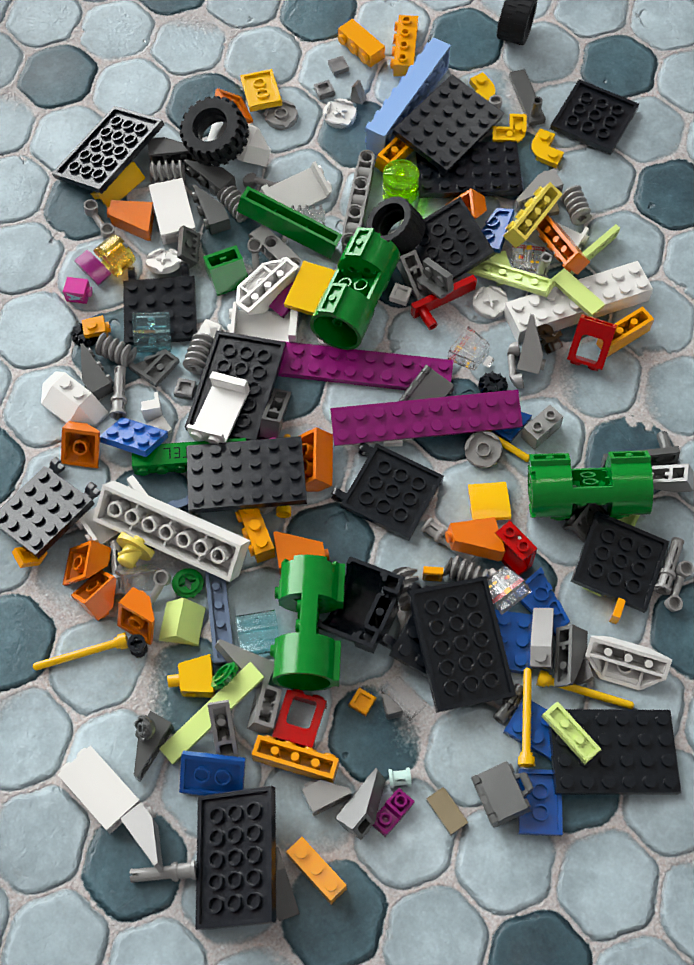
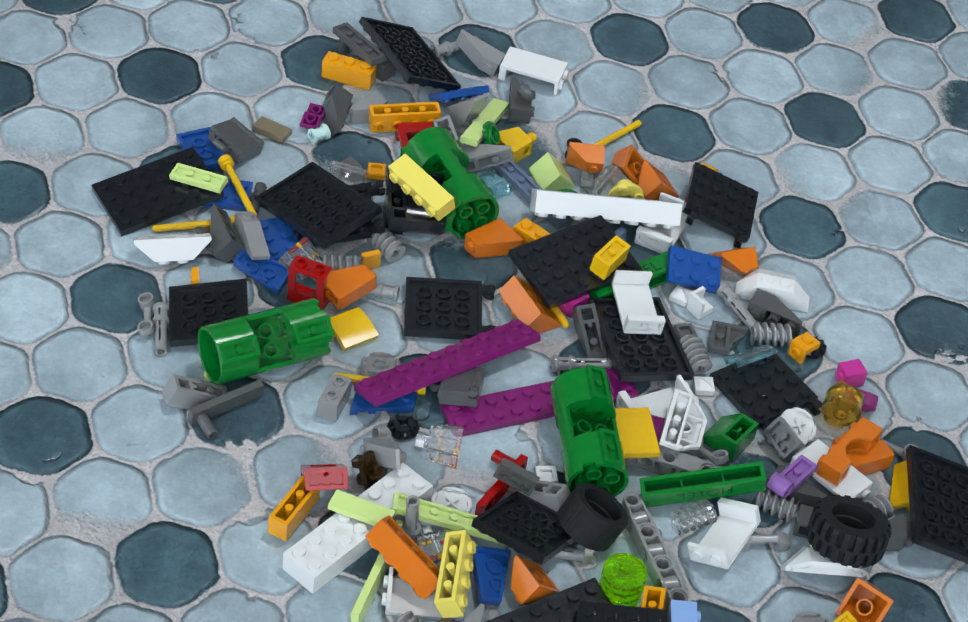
camera: 145 degrees right, 20 degrees down
none -> dark grey piece [333,22,386,66]
none -> light yellow brick [388,154,455,221]
none -> light grey pin [551,355,612,372]
none -> yellow panel [590,235,631,280]
none -> medium lavender plate [767,454,818,499]
none -> orange arch [816,417,883,487]

